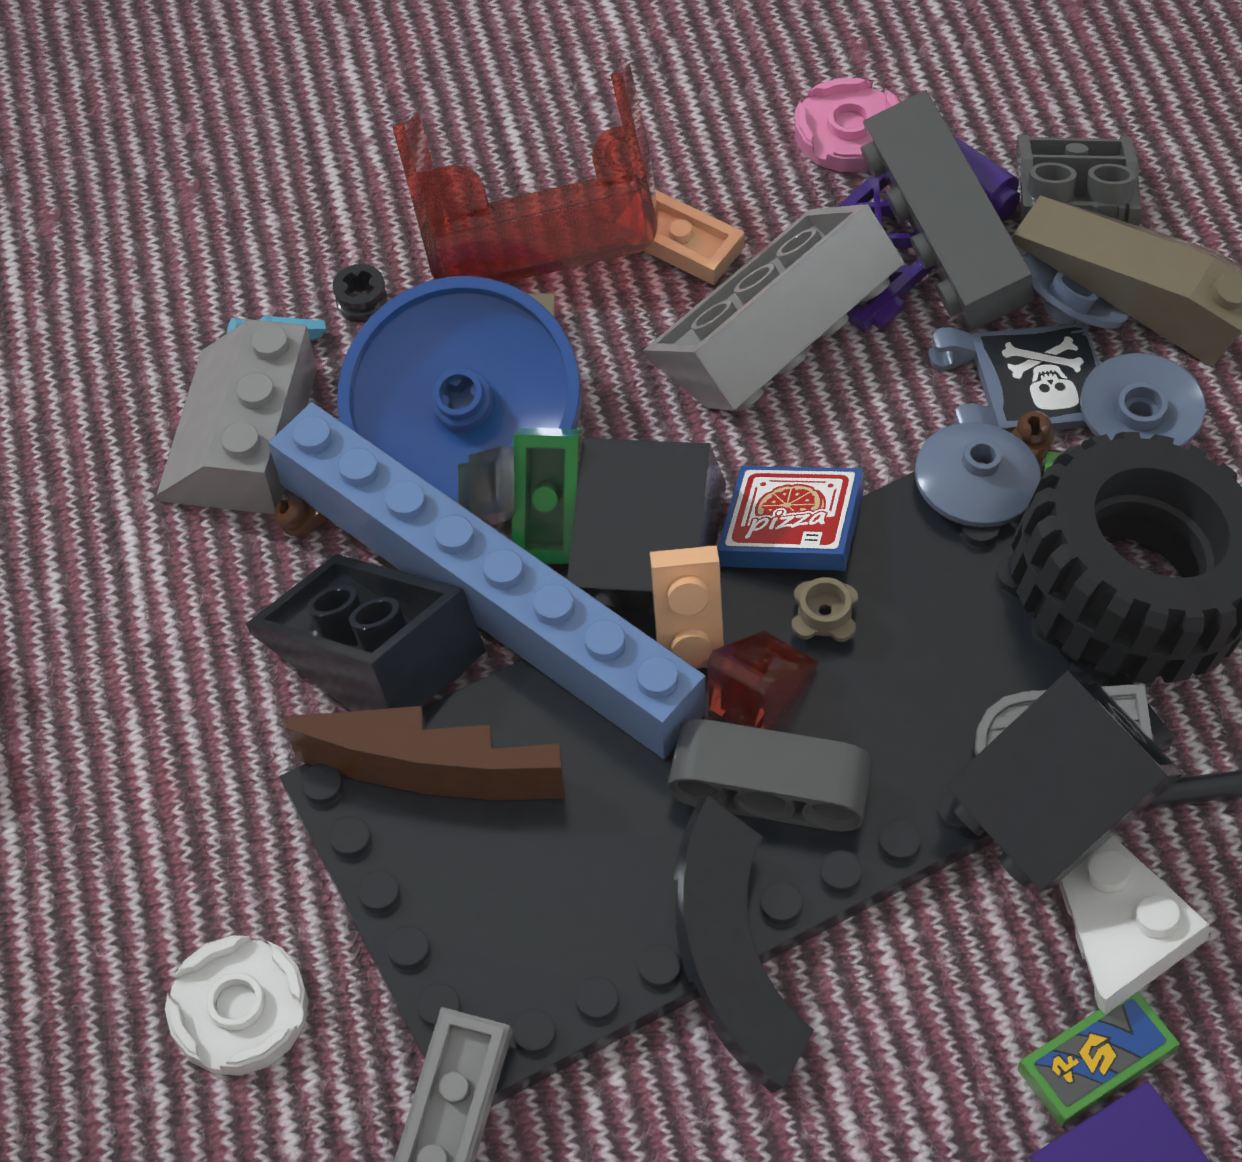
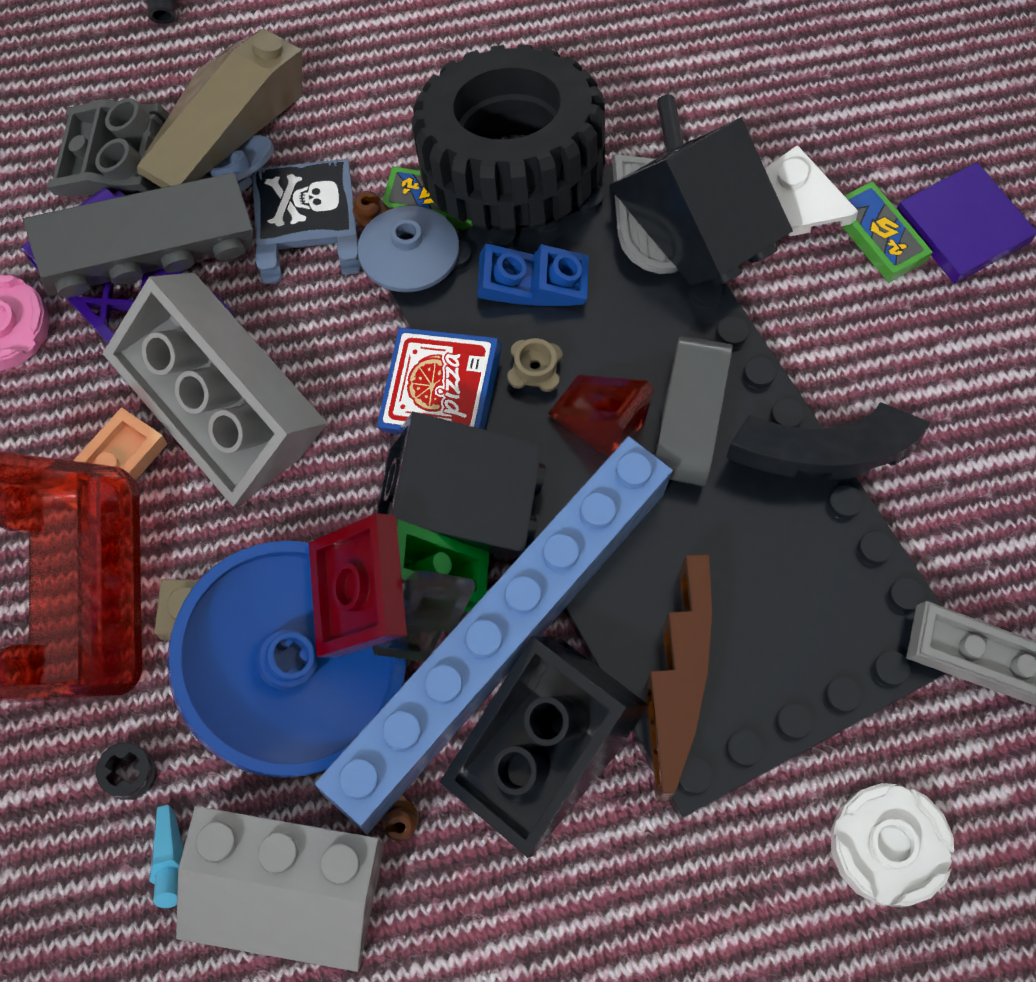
camera: 95 degrees left, 10 degrees up
light nougat plate [650,545,725,669] -> none
sand blue dish [1080,353,1206,447] -> none
none -> dark red tile [308,513,407,657]
none -> blue slope [477,243,589,306]

